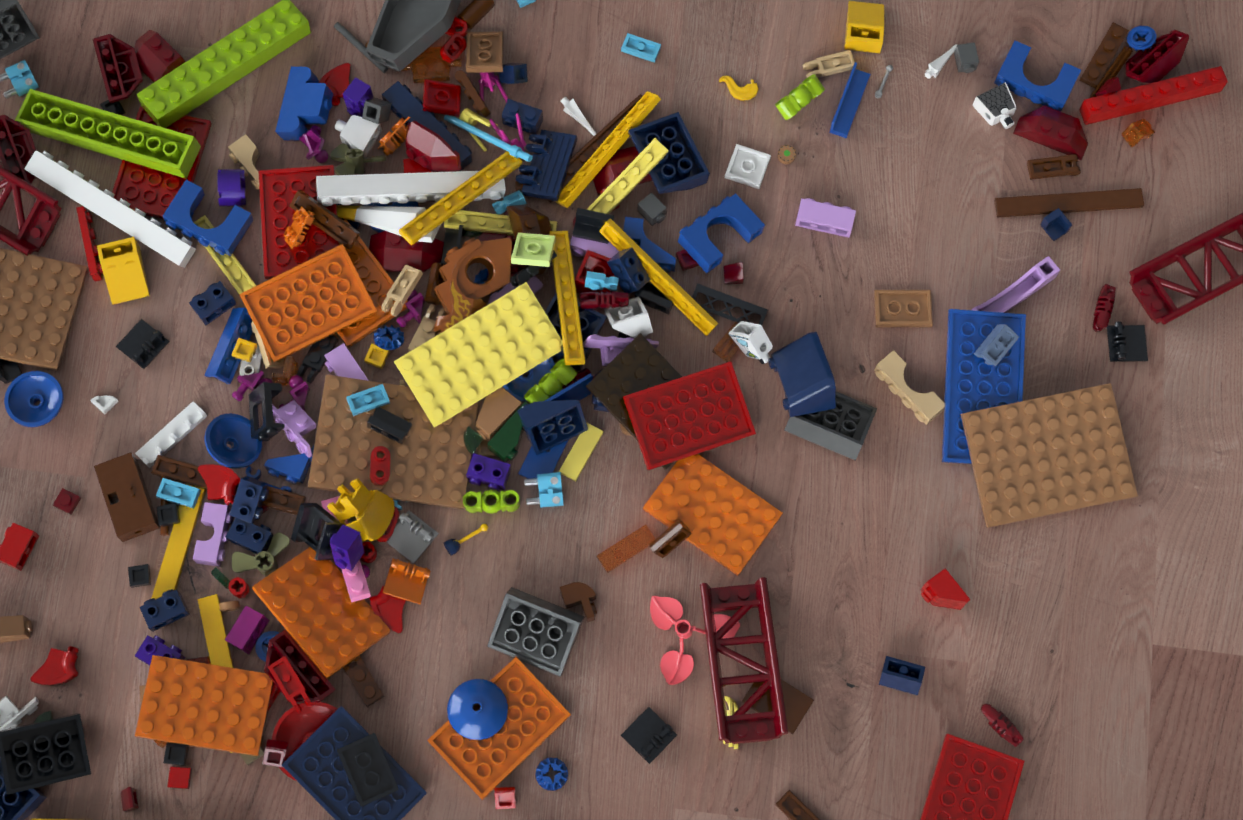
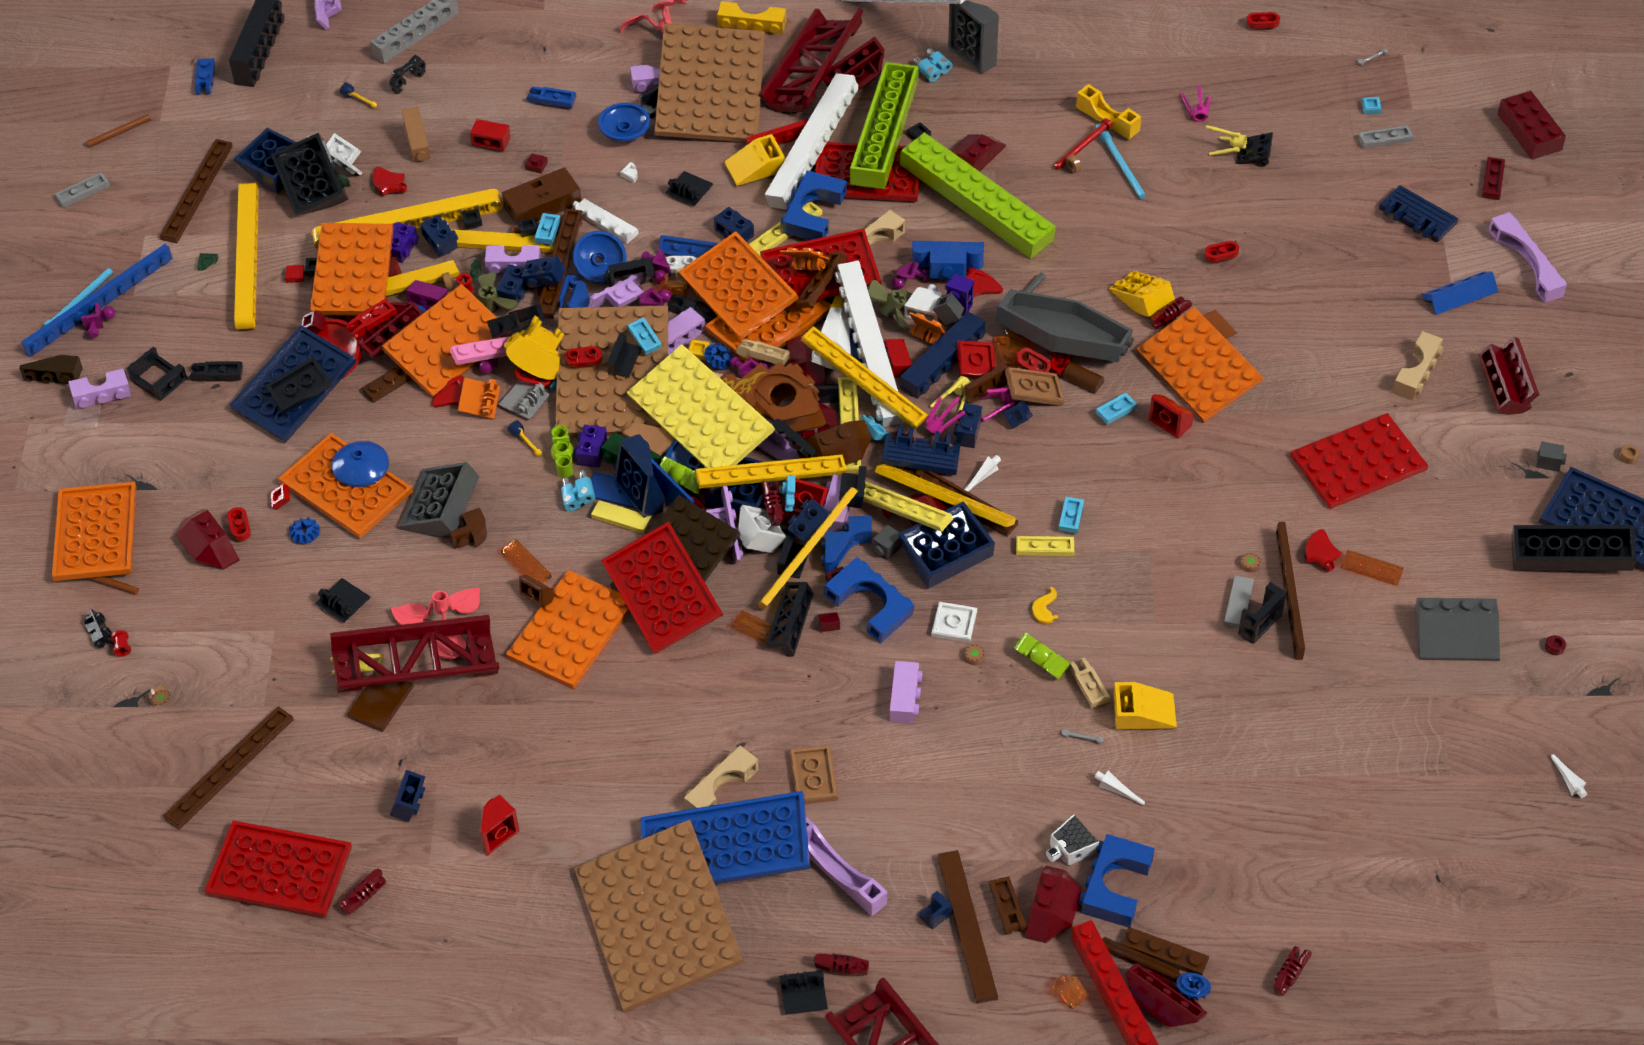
camera: 85 degrees right, 20 degrees down
dark red wedge [92,34,143,103] -> none
dark red slope [121,787,139,812] -> none
red arm [198,464,241,505] -> none
dark purple brick [217,169,246,207] -> none
yellow tile [231,338,257,362] -> none
dark purple brick [330,525,364,571] -> none
red bush [360,542,377,563] -> none
dark red wedge [405,120,461,172] -> none
medium azure bar [444,115,532,162] -> none
clear green tile [464,426,483,454] -> none
yellowish green plate [511,233,556,267] -> none
white torso [728,321,773,364] -> none
dark blue windscreen [768,332,836,417] -> none
dark grey slope [784,392,877,461] -> none
blue panel [829,62,870,138] -> none
dark grey brick [954,43,979,73] -> none
sand blue hinge [974,324,1019,366] -> none
dark red slope [1095,77,1121,96] -> none
none -> yellow beam [311,189,503,249]
none -> light yellow tile [1016,536,1074,556]

